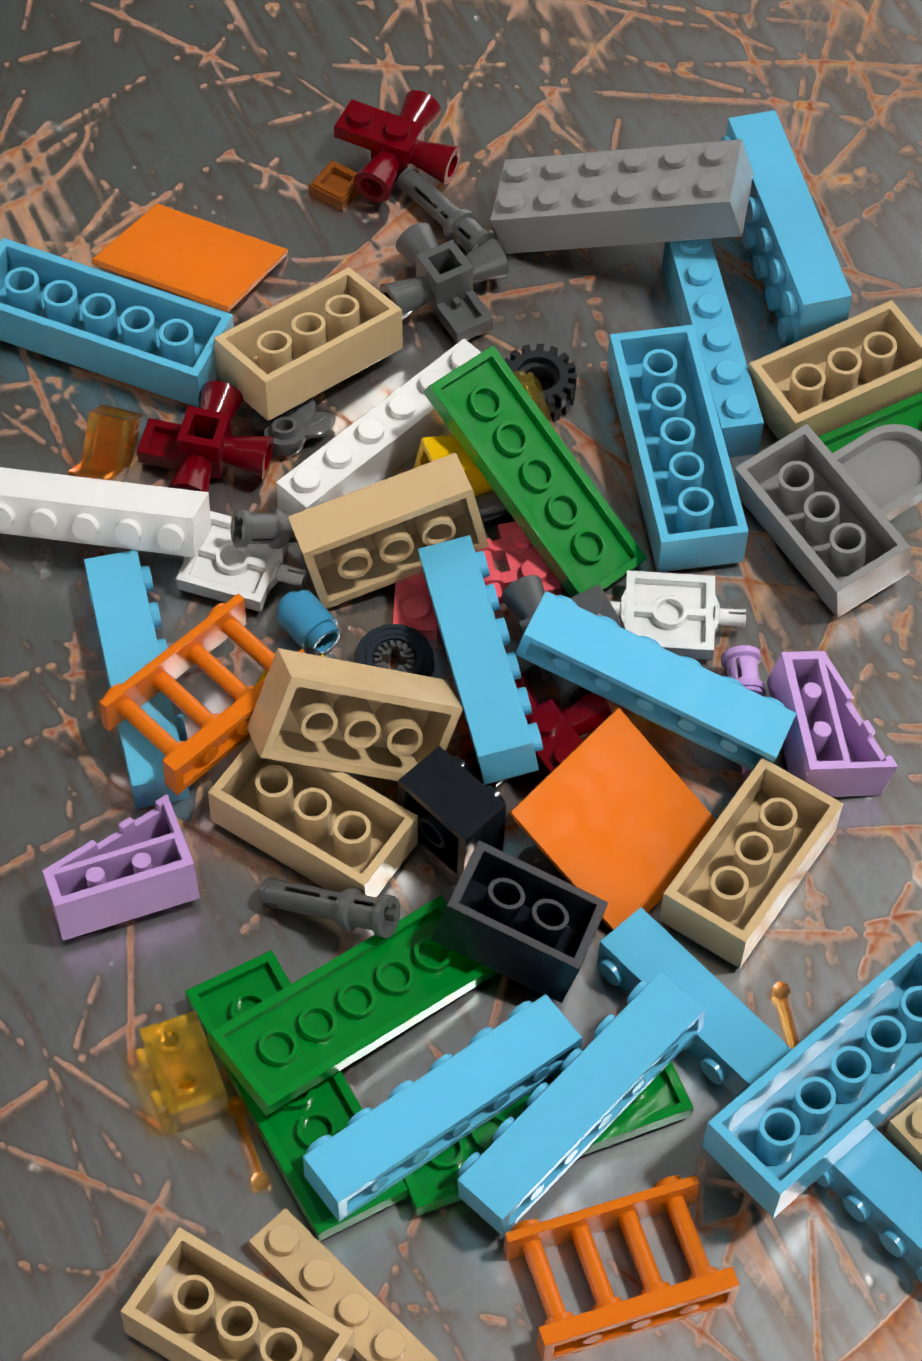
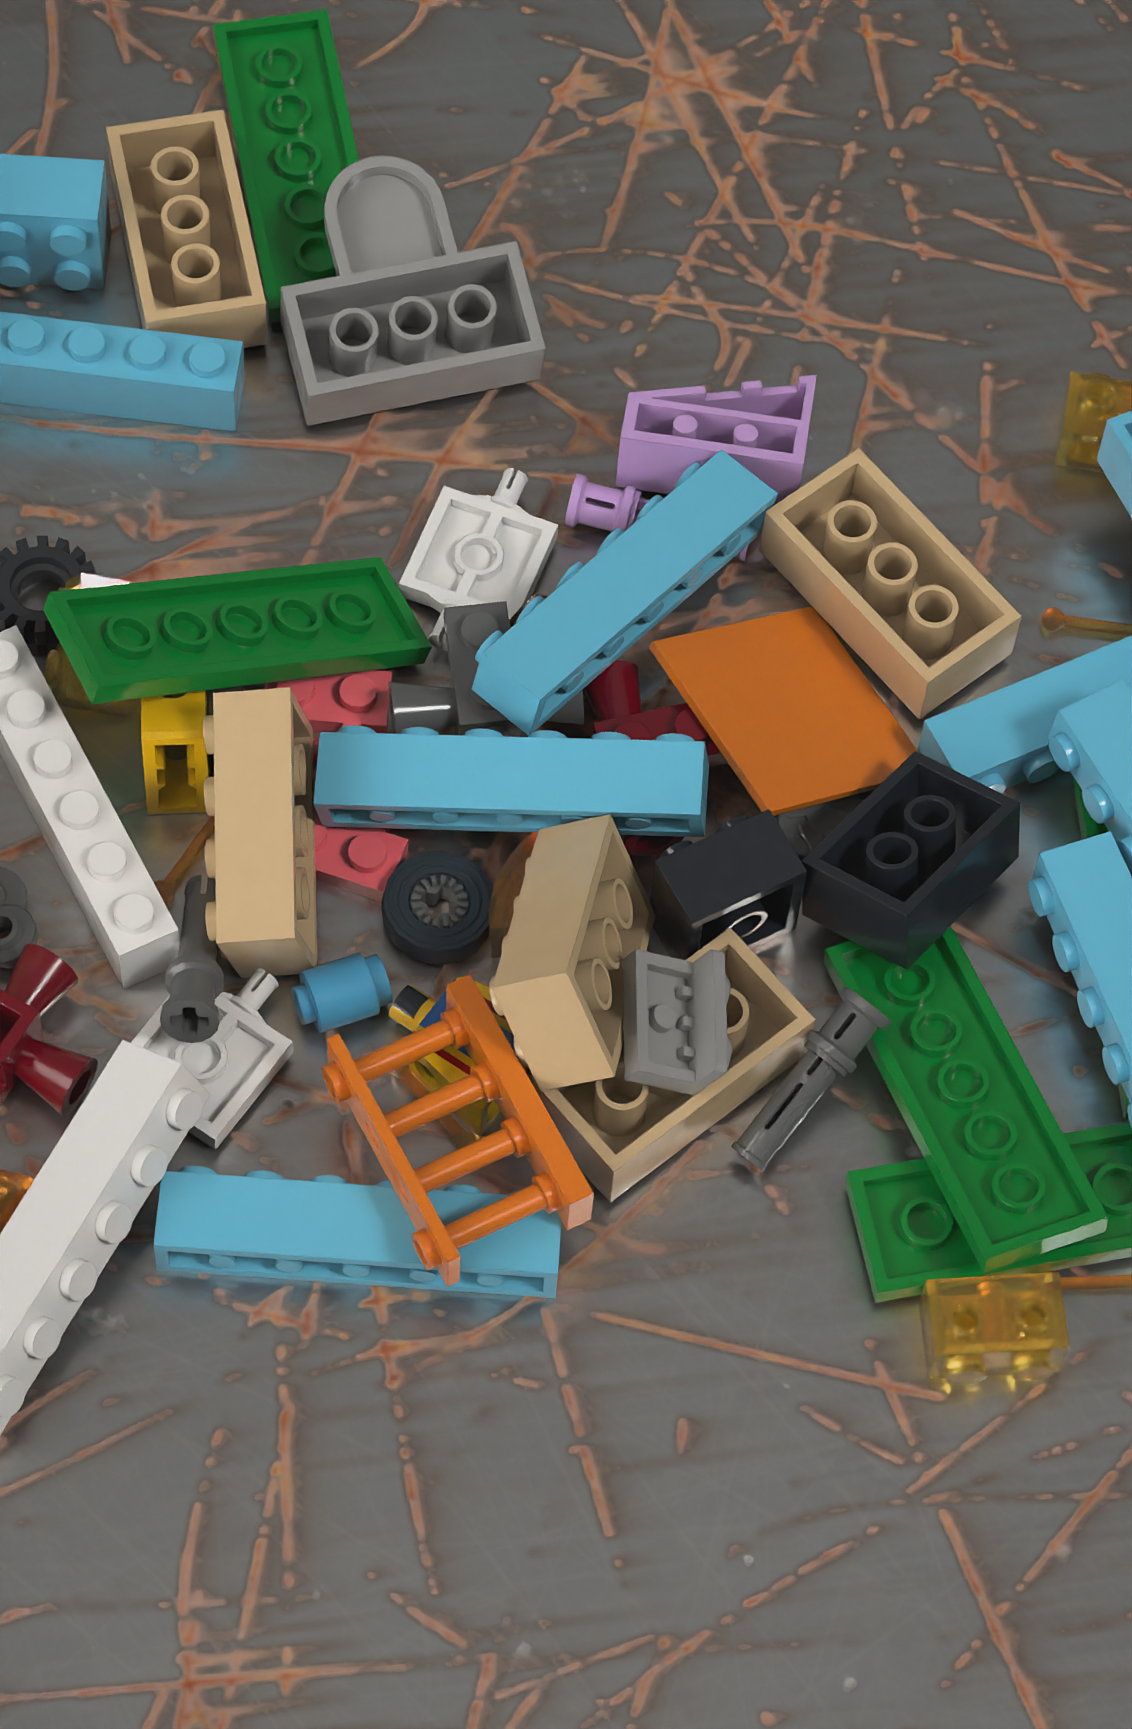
camera: 75 degrees left, 5 degrees up
lavender wedge [42,794,200,941] -> none
medium azure brick [607,324,749,572] -> none
none -> light grey bracket [623,949,732,1095]

